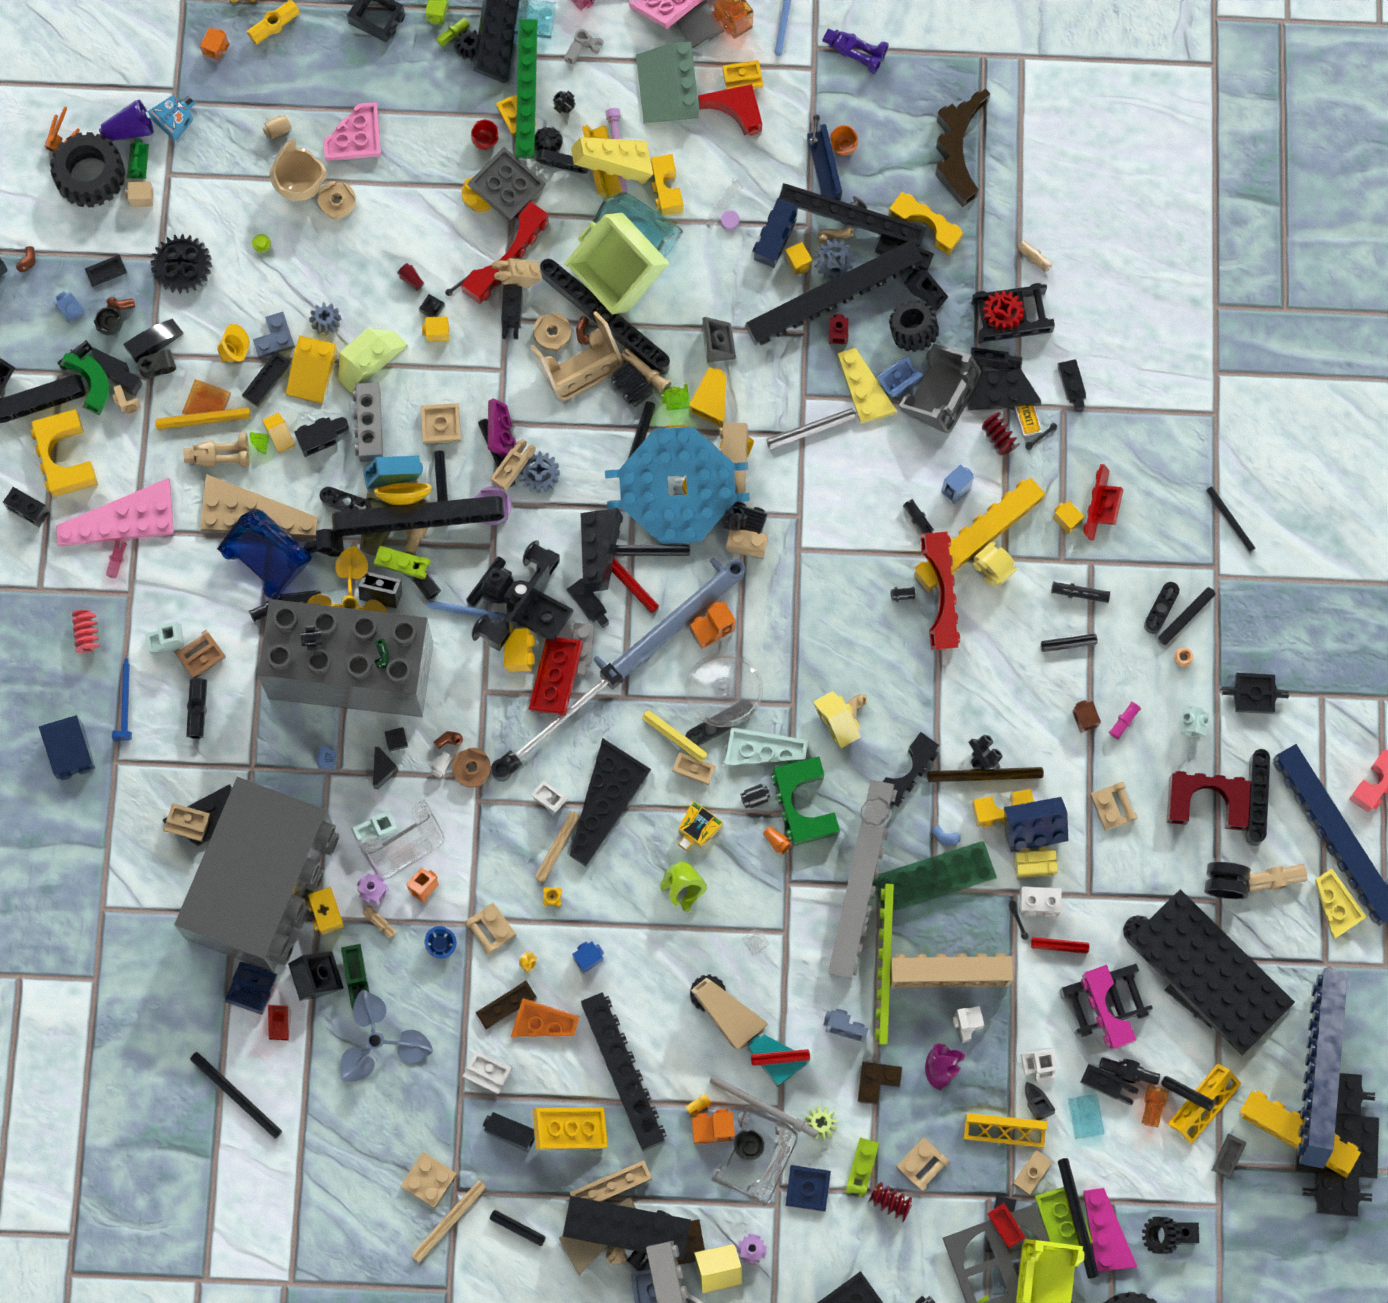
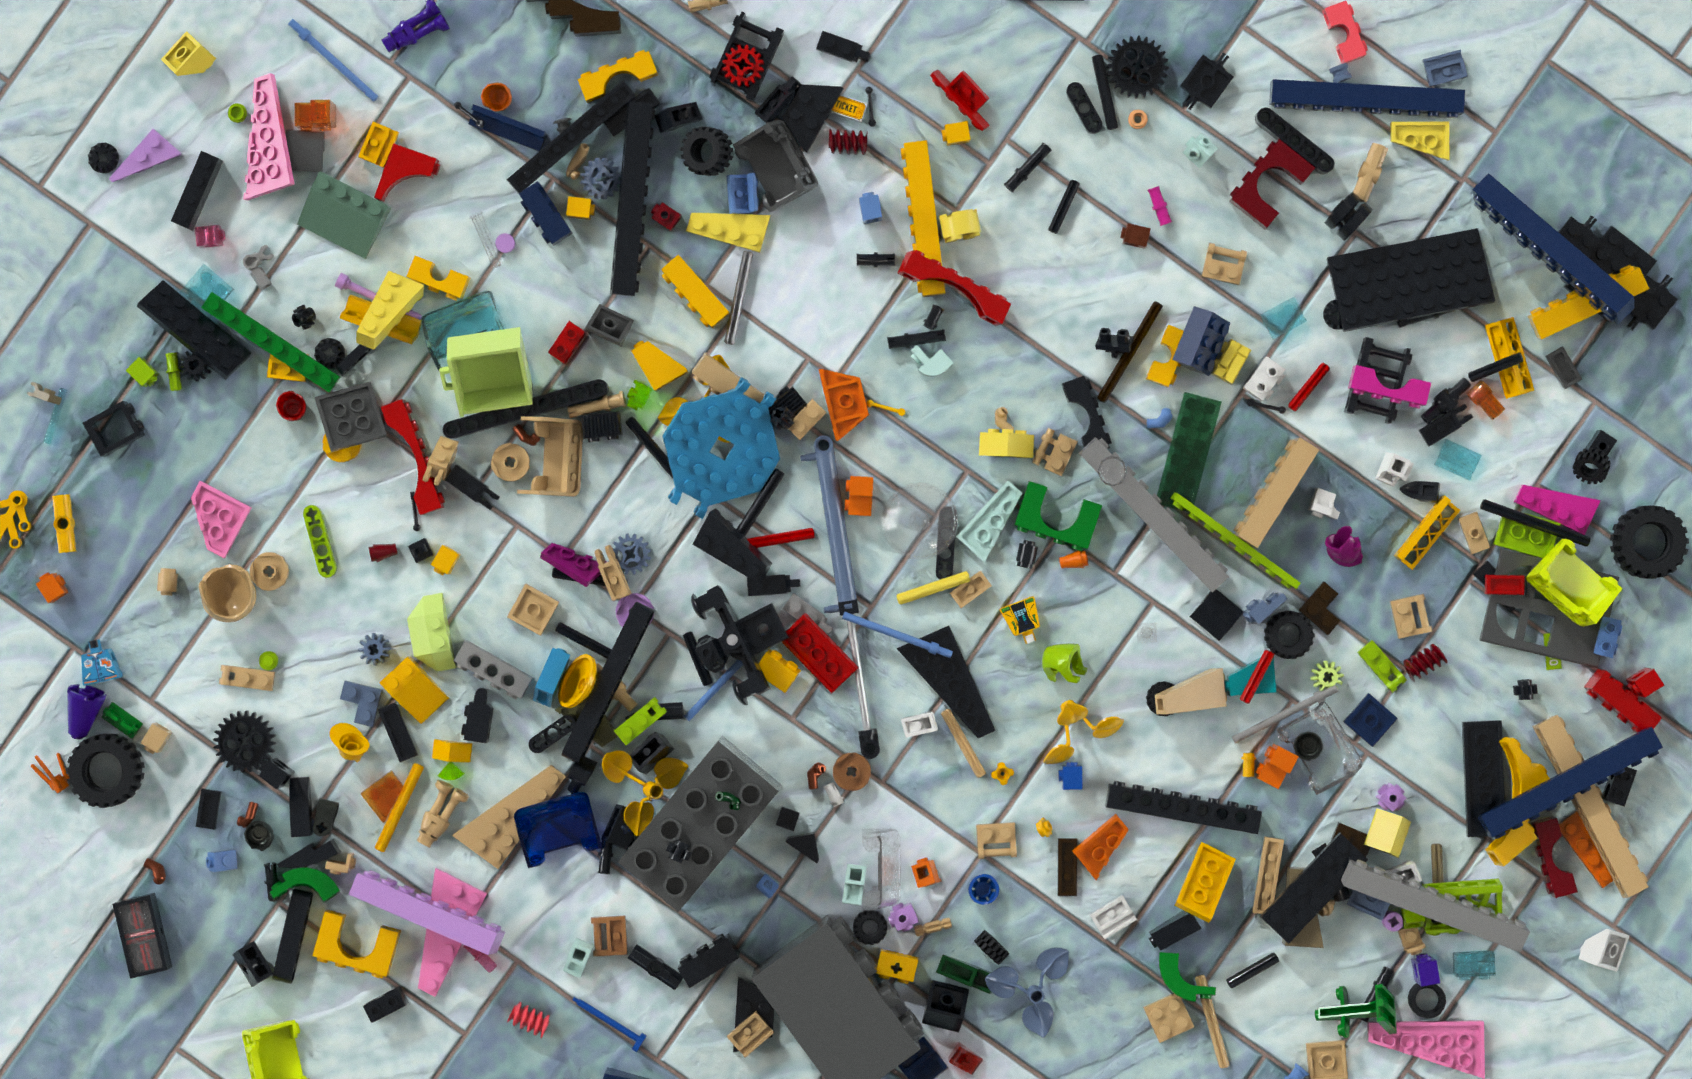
camera: 60 degrees left, 15 degrees up
none -> tan plate [219,665,275,691]
none -> black brick [258,758,295,790]
none -> lime beam [303,505,337,578]
none -> lavender brick [349,870,505,955]
none -> red brick [548,321,587,364]
none -> yellow brick [661,255,730,328]
none -> black brick [677,933,740,988]
none -> orange wing [819,369,869,441]
none -> medium blue bar [842,612,953,658]
none -> black tyre [853,909,887,945]
none -> yellow hinge [866,400,905,416]
none -> black pin [887,329,946,349]
none -> light aqua brick [911,345,954,377]
none -> black tyre [974,930,1009,965]
none -> tan plate [1032,428,1078,476]
none -> yellow plant [1043,700,1124,764]
none -> black gear [1106,35,1169,99]
none -> green arch [1159,952,1216,1002]
none -> black slope [1189,589,1244,641]
none -> clear light blue plate [1259,297,1307,340]
none -> black tyre [1264,611,1315,659]
none -> sand blue wheel [1329,63,1352,83]

